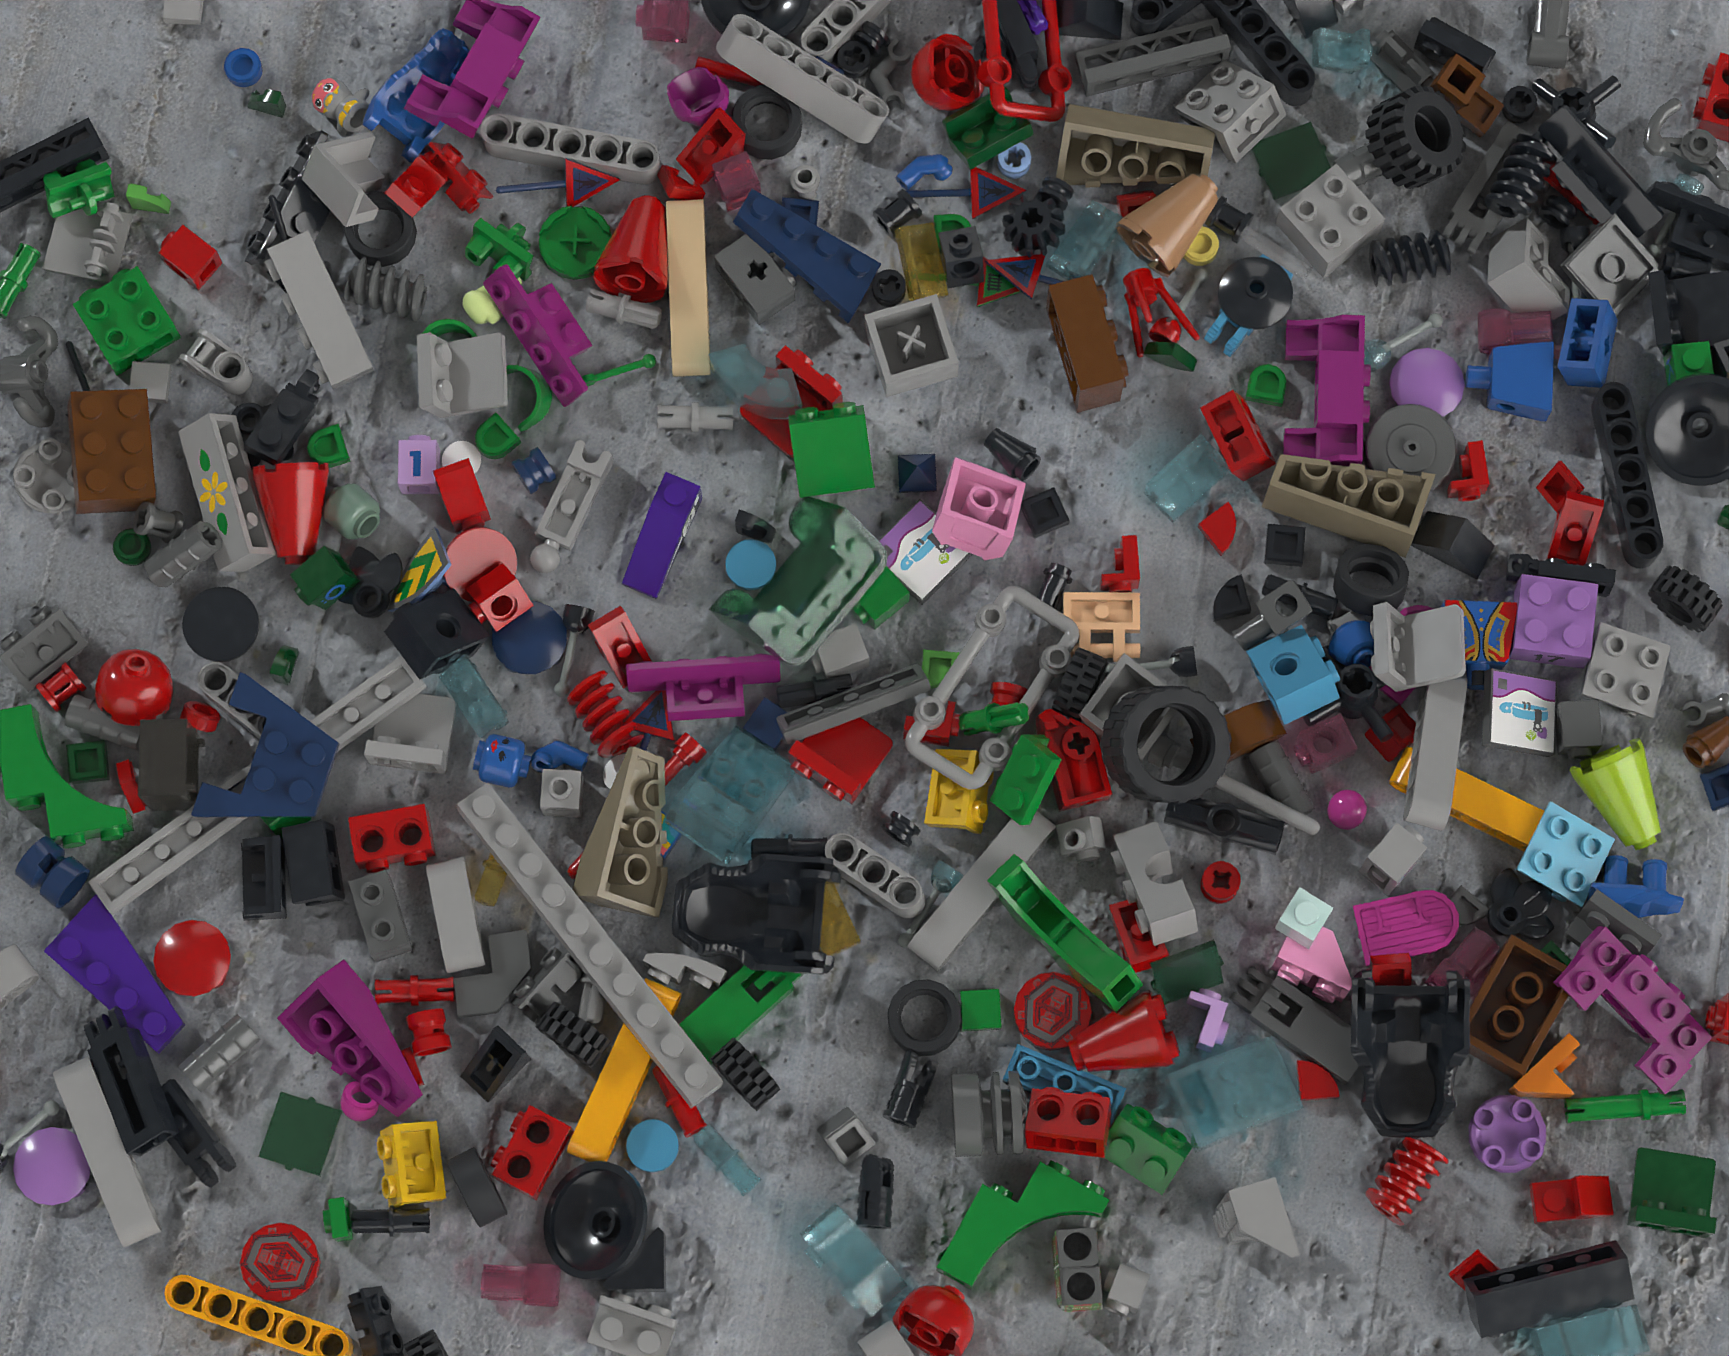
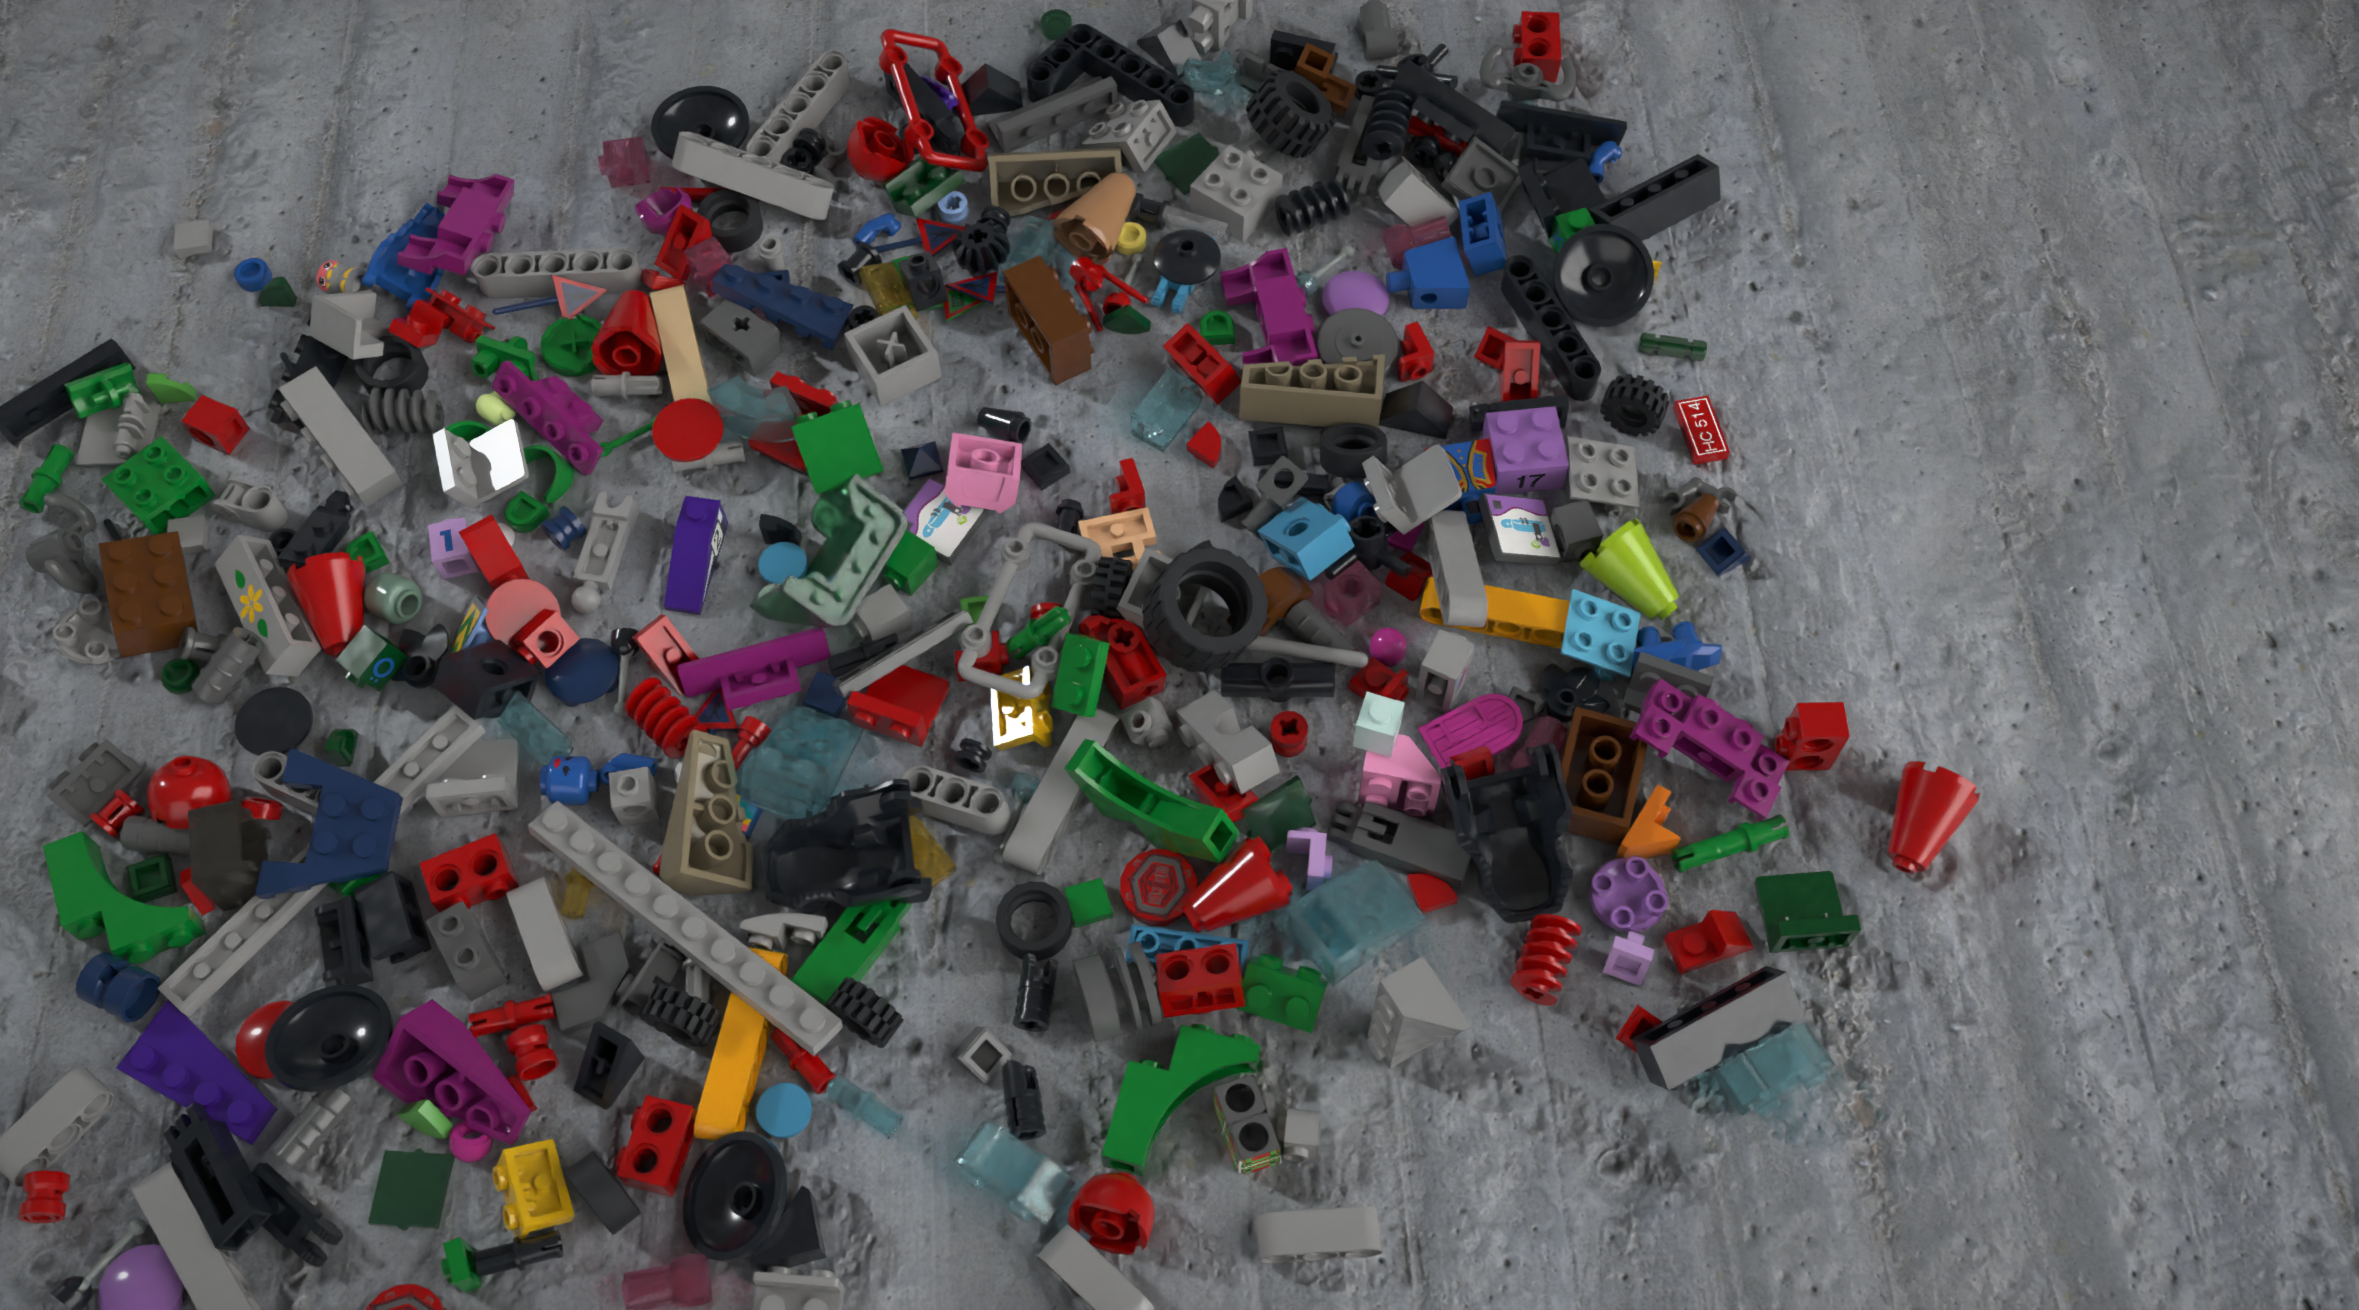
camera: 15 degrees left, 15 degrees down
none -> black dish [265,984,393,1092]
none -> bright green tile [397,1100,454,1139]
none -> red piece [652,398,724,462]
none -> red bracket [1348,656,1409,702]
none -> lavender tile [1602,931,1654,986]

